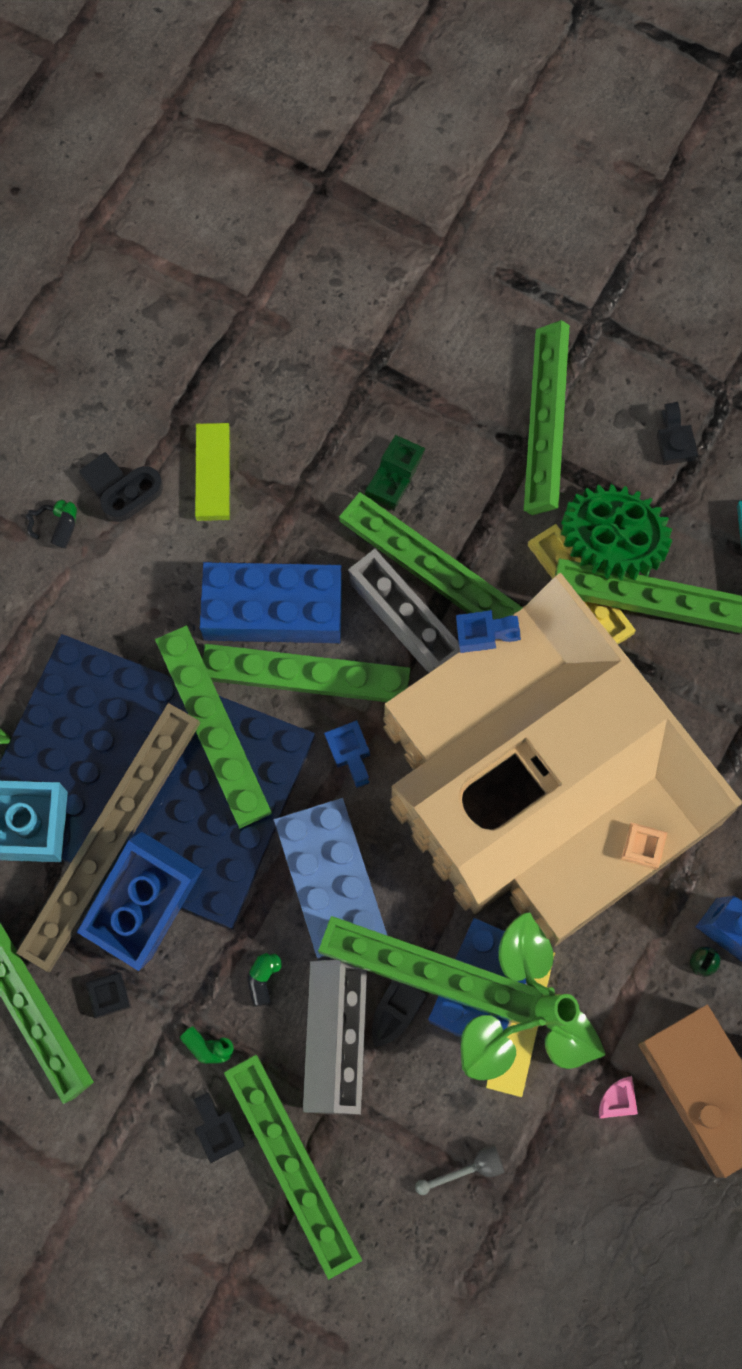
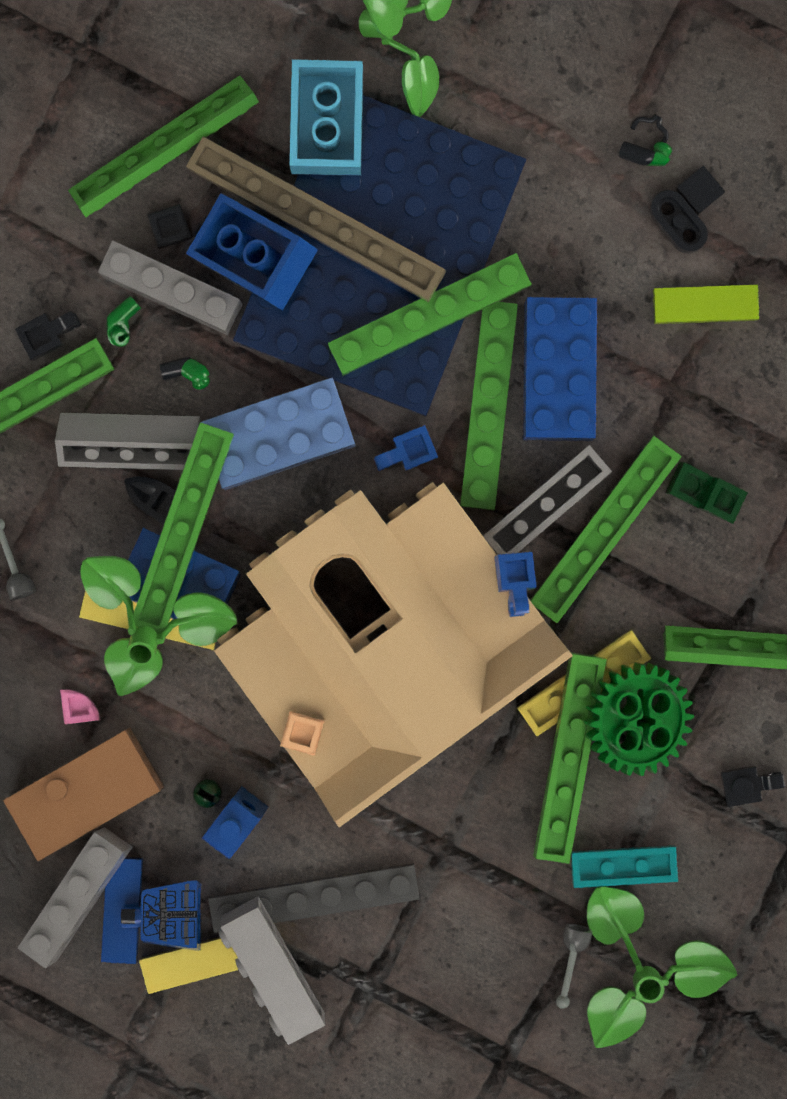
camera: 85 degrees right, 15 degrees up
none -> light grey brick [98,240,243,335]

